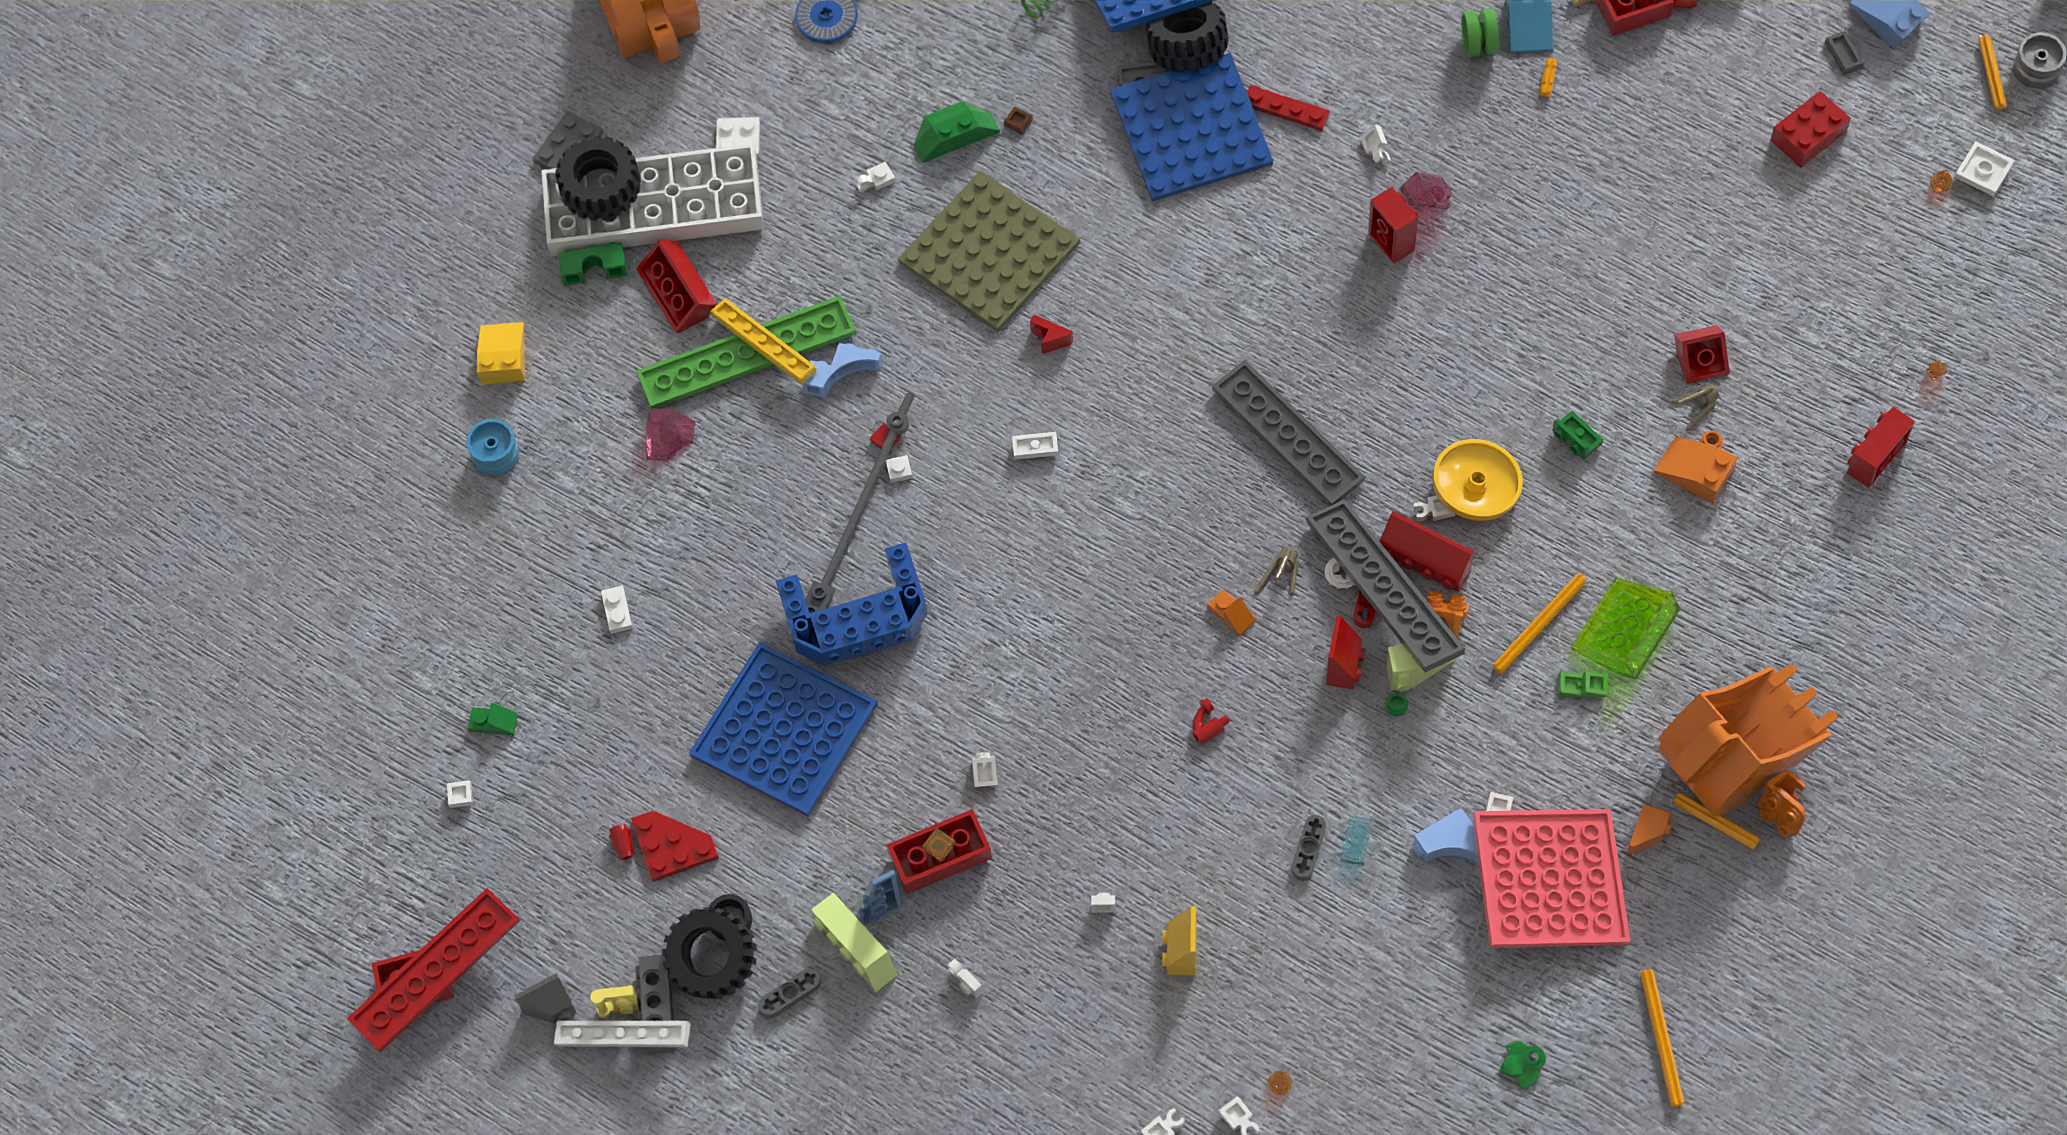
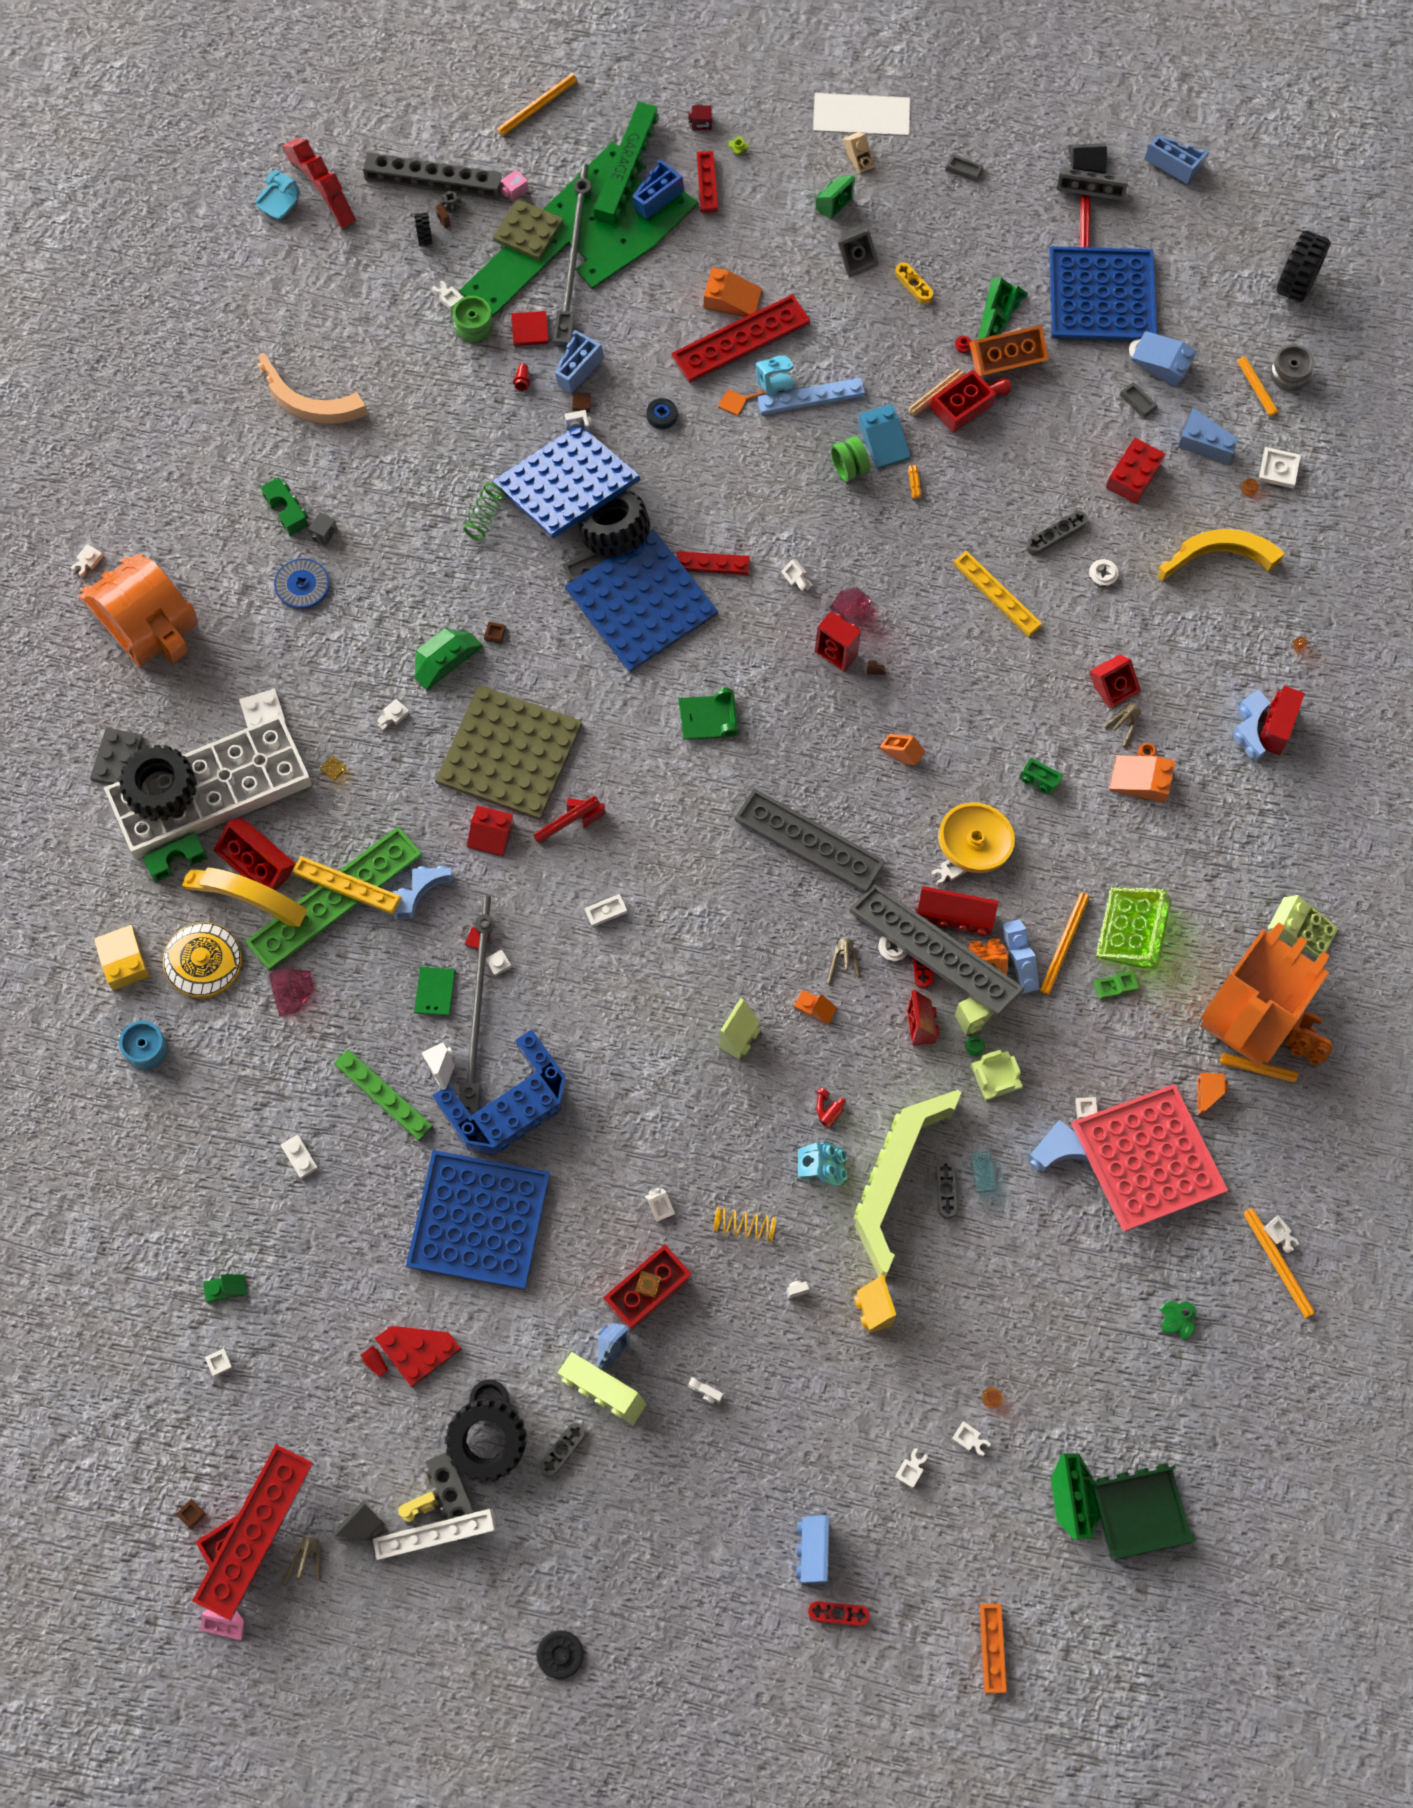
camera: 25 degrees left, 5 degrees up
none -> dish [163,923,242,998]
none -> reddish brown tile [176,1499,206,1529]
none -> yellow arch [182,868,307,927]
none -> bright pink slope [200,1610,244,1640]
none -> dark tan plant [282,1537,322,1585]
none -> clear yellow tile [320,755,347,782]
none -> bright green plate [334,1049,433,1141]
none -> green container [414,967,456,1016]
none -> white slope [422,1043,455,1090]
none -> red slope [467,805,514,857]
none -> red axle [533,796,600,843]
none -> green door [678,687,740,740]
none -> yellow piece [713,1207,777,1243]
none -> yellowish green slope [719,998,761,1060]
none -> medium azure piece [798,1142,847,1186]
none -> yellowish green slope [853,1090,962,1278]
none -> reddish brown tile [867,660,885,675]
none -> orange slope [879,734,926,765]
none -> yellow tile [953,551,1042,637]
none -> yellowish green panel [971,1050,1023,1101]
none -> light blue arch [1001,919,1040,994]
none -> dark grey beam [1026,511,1088,555]
none -> white gear [1089,559,1119,587]
none -> yellow arch [1157,529,1285,581]
none -> medium blue wedge [1178,408,1238,465]
none -> light blue arch [1232,690,1271,762]
none -> white plate [1264,1215,1299,1253]
none -> yellowish green slope [1268,895,1338,958]

